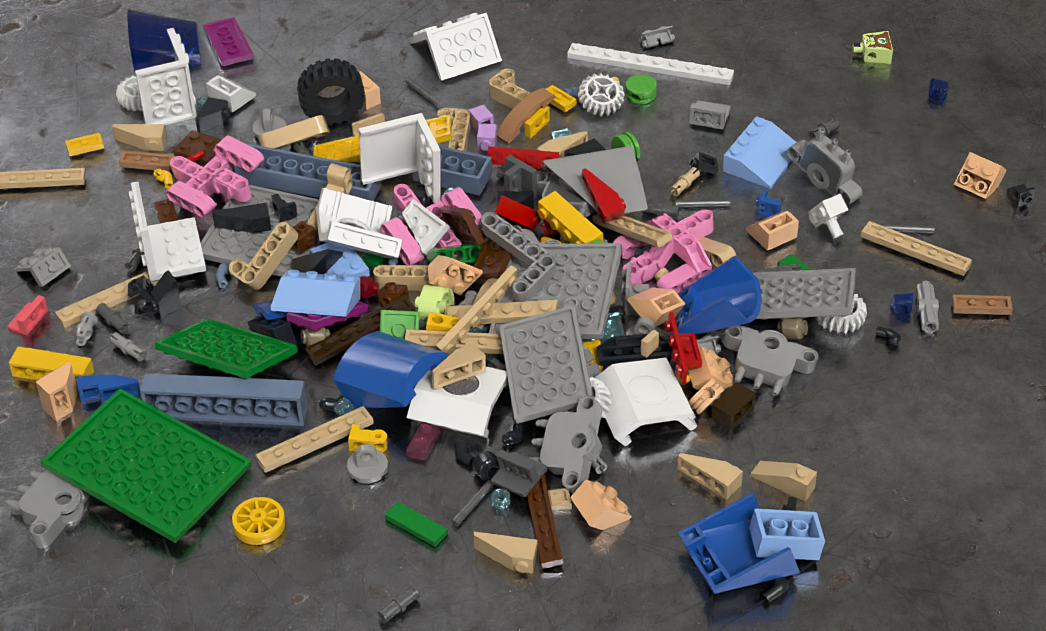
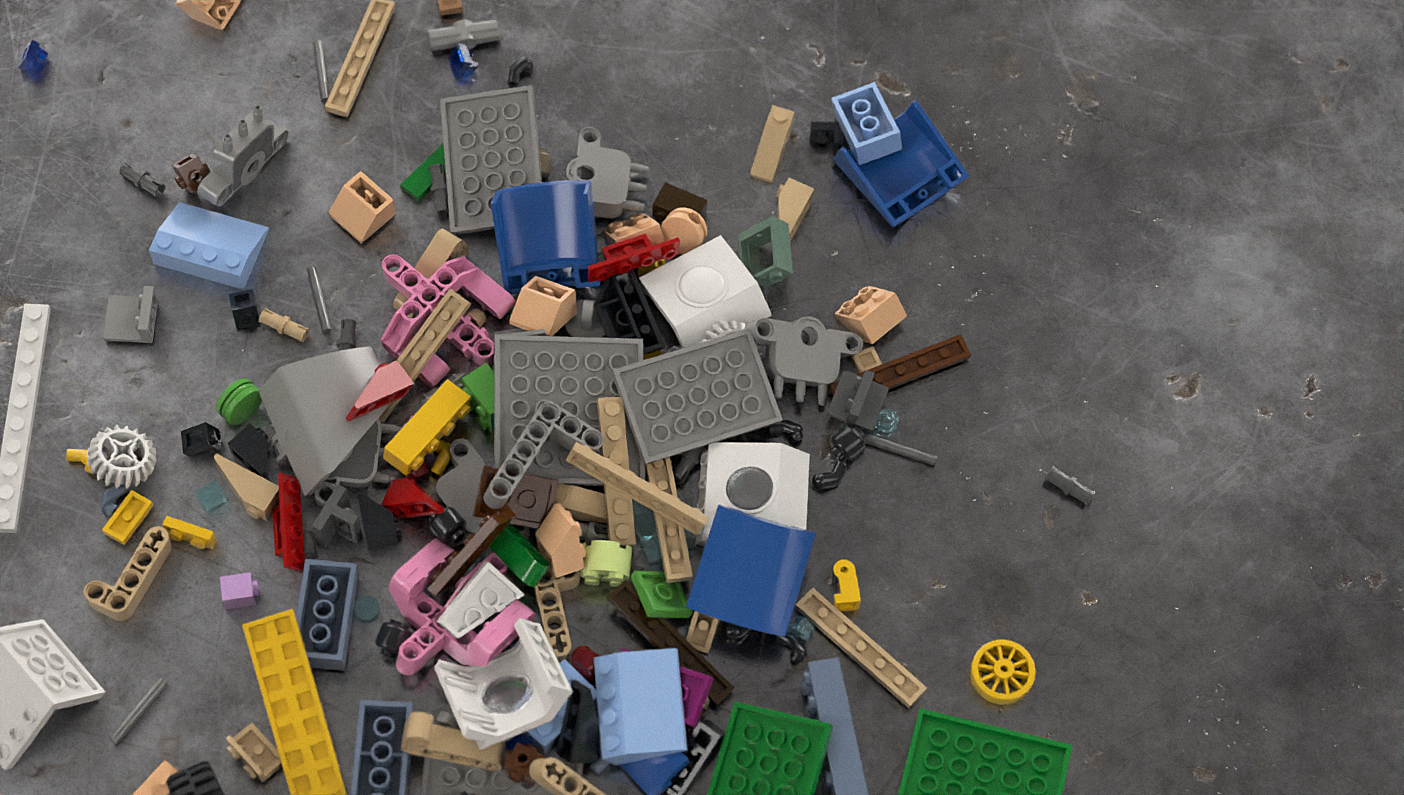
camera: 110 degrees left, 20 degrees up
light grey tile [347,444,388,484] -> none
white bracket [359,113,440,203] -> none
reddish brown brick [378,282,409,308] -> none
green tile [385,501,448,547] -> none
clear pink plate [406,422,441,461] -> none
yellow leg [426,312,460,331] -> none
tan slope [432,344,486,390] -> none
tan beam [437,108,471,151] -> none
lavender brick [469,105,494,133] -> none
tan slope [473,531,538,573] -> none
medium nougat slope [497,88,555,144] -> none
bright green head [625,74,657,104] -> none
tan tile [641,330,659,358] -> none
blue bracket [755,190,782,217] -> none
white brick [808,194,848,239] -> none
none -> black bracket [181,422,222,457]
none -> sand green window [737,216,793,291]

